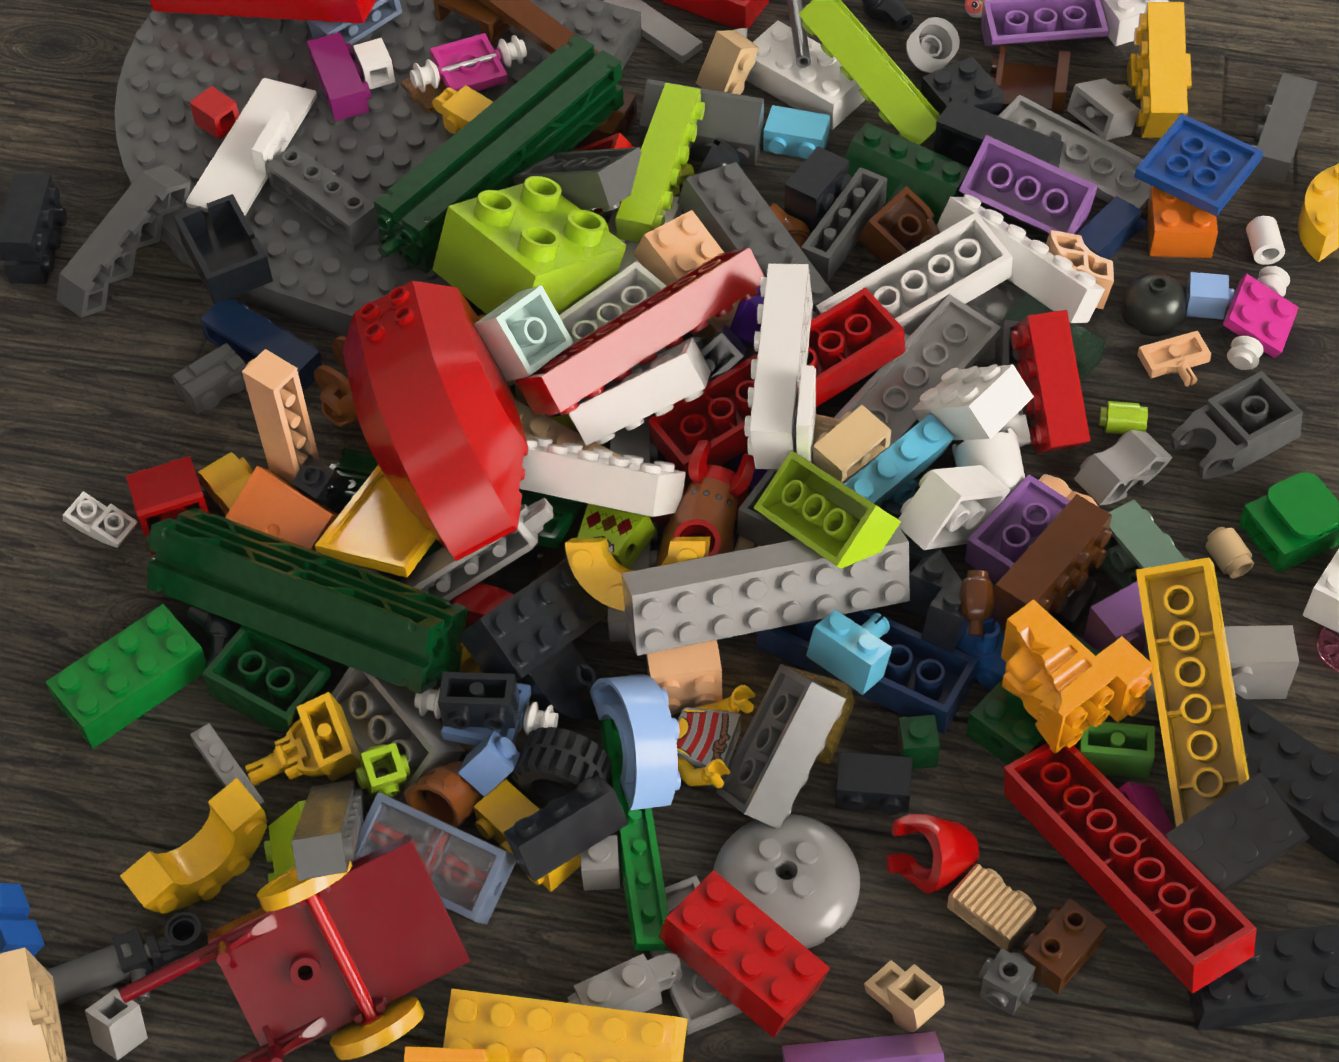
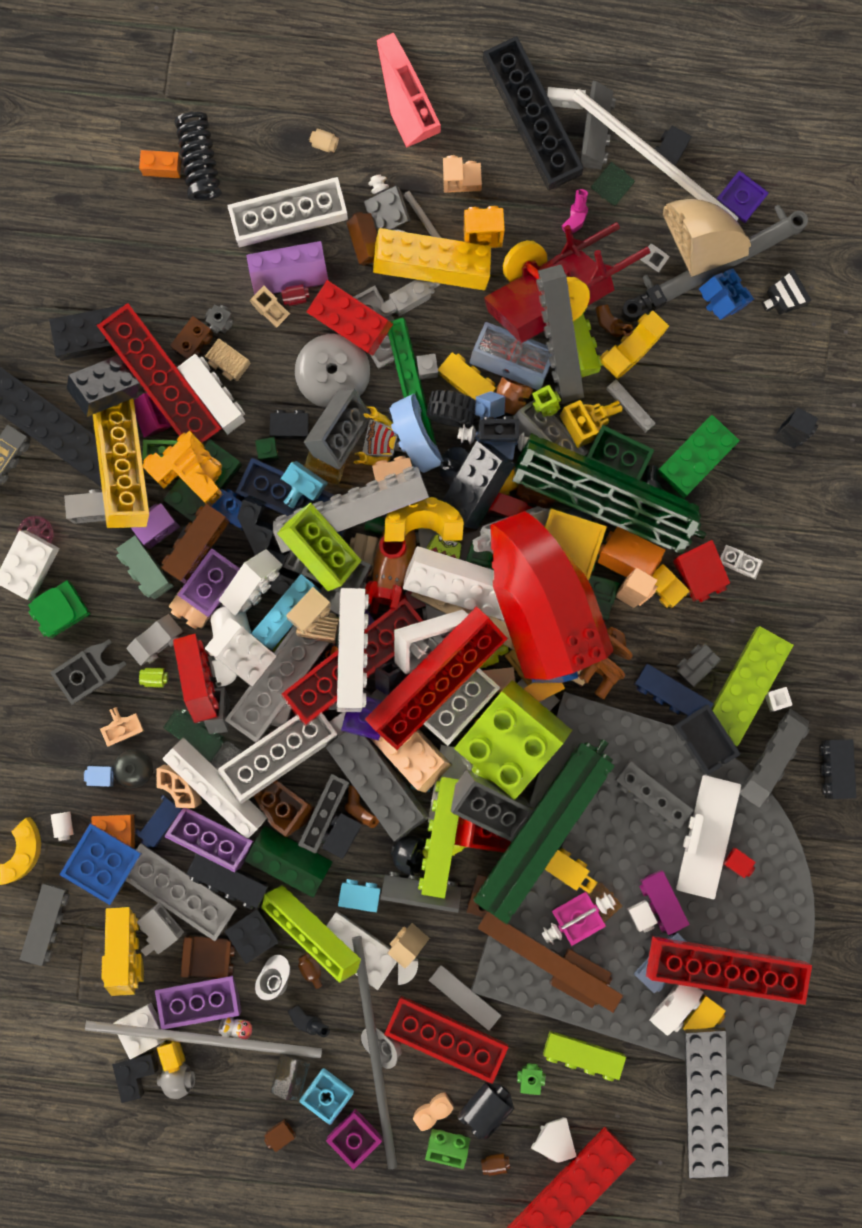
camera: 175 degrees right, 30 degrees up
black brick [291,455,351,510] -> none
light aqua brick [474,285,574,382] -> none
black brick [503,775,629,882] -> none
white tile [796,365,816,463] -> none
red piece [886,814,979,894] -> none
reddish brown plant [960,570,995,636] -> none
tan brick [1205,527,1254,579] -> none
dark pink plate [1222,266,1299,370] -> none
none -> white brick [177,354,245,435]
none -> dark red brick [281,284,310,306]
none -> reddish brown arm [595,304,633,337]
none -> lime brick [711,626,794,747]
none -> white panel [765,687,792,712]

